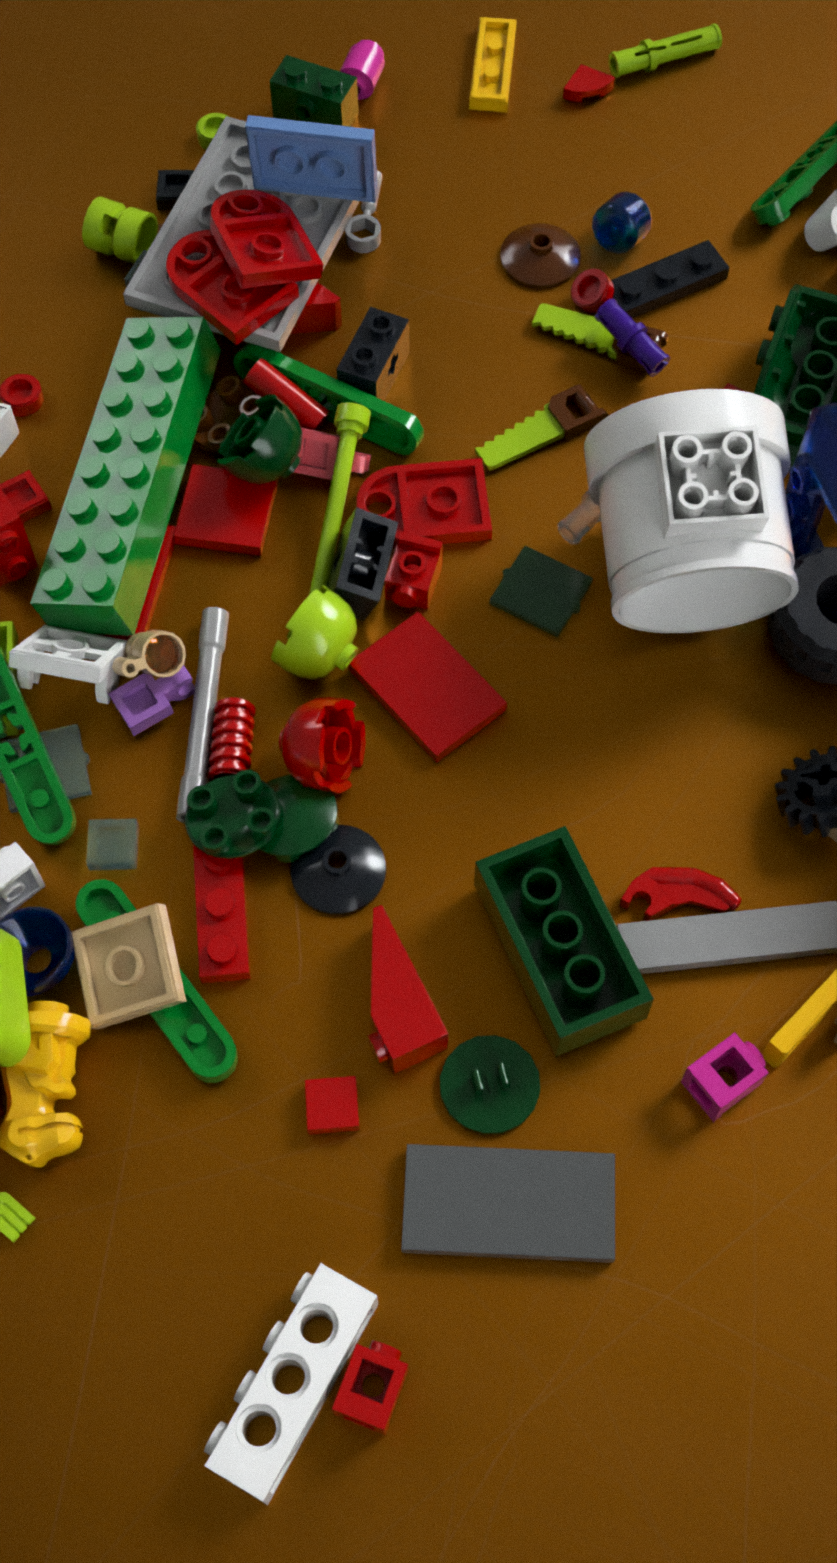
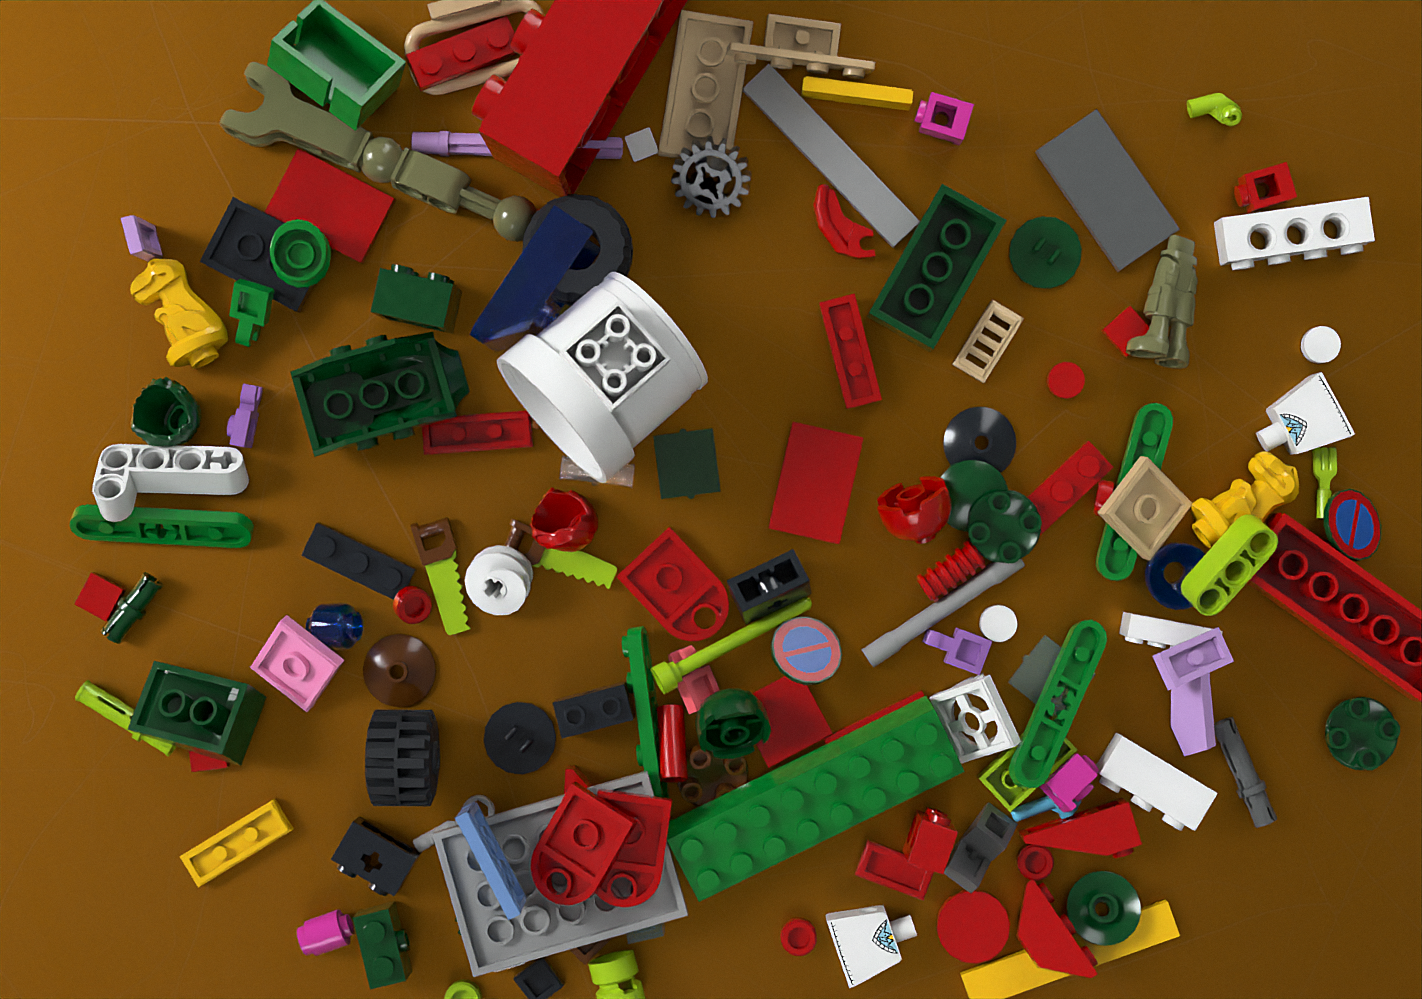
camera: 125 degrees left, 25 degrees up
clear light blue tile [86,819,139,870] -> none
tan piece [112,630,186,678] -> none
lime cylinder [271,585,358,680] -> none
red slope [367,905,449,1074] -> none
red brick [384,531,443,610] -> none
dark purple pin [594,298,671,377] -> none
none -> red tile [74,572,126,621]
none -> dark green pin [101,572,163,644]
none -> dark green slope [128,661,267,766]
none -> bright pink tile [250,615,344,712]
none -> black brick [331,816,422,896]
none -> black wheel [365,710,440,806]
none -> white piece [465,545,533,615]
none -> black piece [484,702,556,774]
none -> red hair [530,487,598,552]
none -> piece [770,617,842,685]
none -> red plate [819,293,882,409]
none -> tan slope [952,300,1024,383]
none -> white tile [979,605,1017,642]
none -> red tile [1046,362,1085,399]
none -> red tile [1093,480,1114,517]
none -> olive piece [1126,235,1198,369]
none -> lime arm [1187,93,1242,127]
none -> white torso [1256,372,1355,455]
none -> white tile [1301,326,1341,364]

